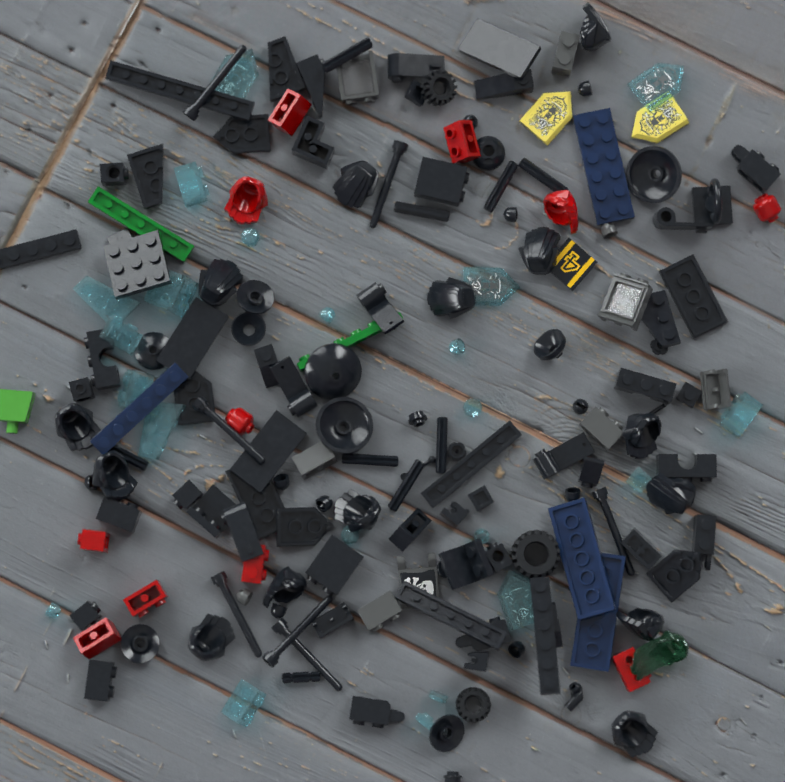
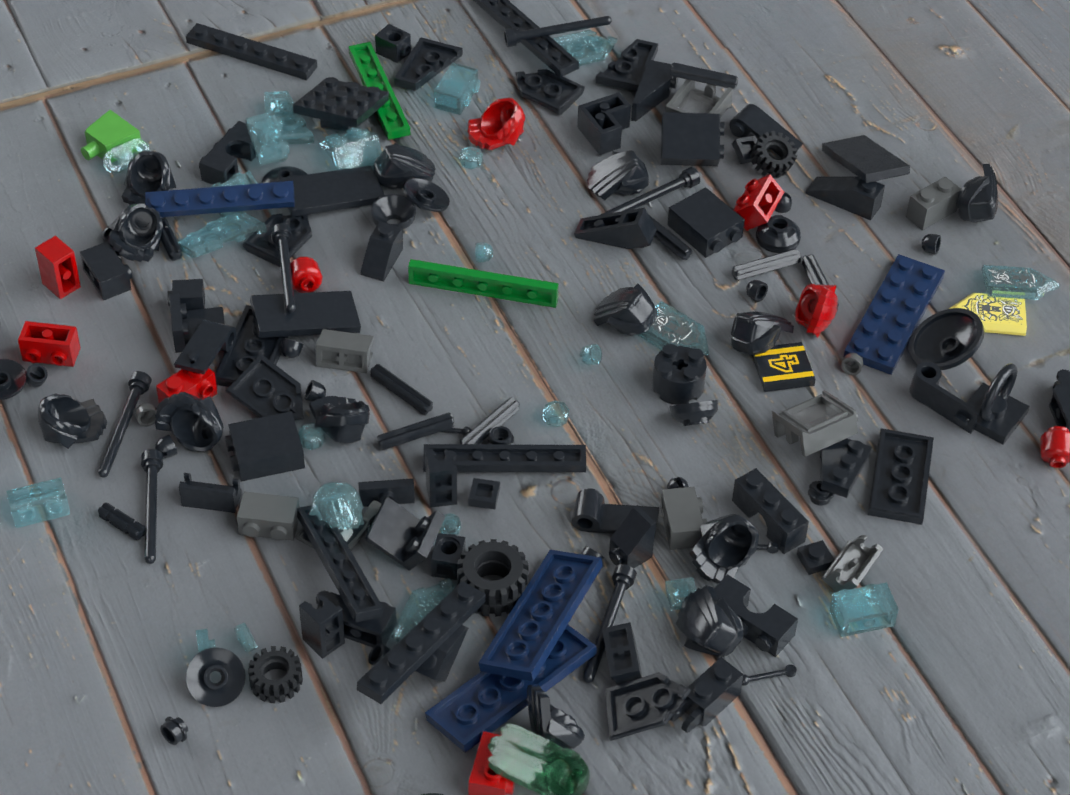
camera: 40 degrees right, 35 degrees down
black brick [69,377,95,403] -> none
black piece [262,595,333,668] -> none
red brick [268,88,312,136] -> none
black door [269,356,318,417] -> none
black dish [304,343,362,400] -> none
black dish [316,397,373,454] -> none
black hinge [349,696,405,728] -> none
black door [356,282,404,335] -> none
black slope [389,508,432,552] -> none
black plate [408,411,427,427] -> none
light yellow tile [519,91,572,146] -> none
black arm [565,682,583,712] -> none
none -> black hinge [25,364,48,387]
none -> clear light blue plate [103,139,150,174]
none -> clear light blue hair [309,481,364,530]
none -> black plate [358,478,415,507]
none -> black slope [574,207,657,249]
none -> black brick [652,344,707,405]
none -> black brick [661,112,725,167]
none -> black hinge [742,665,797,686]

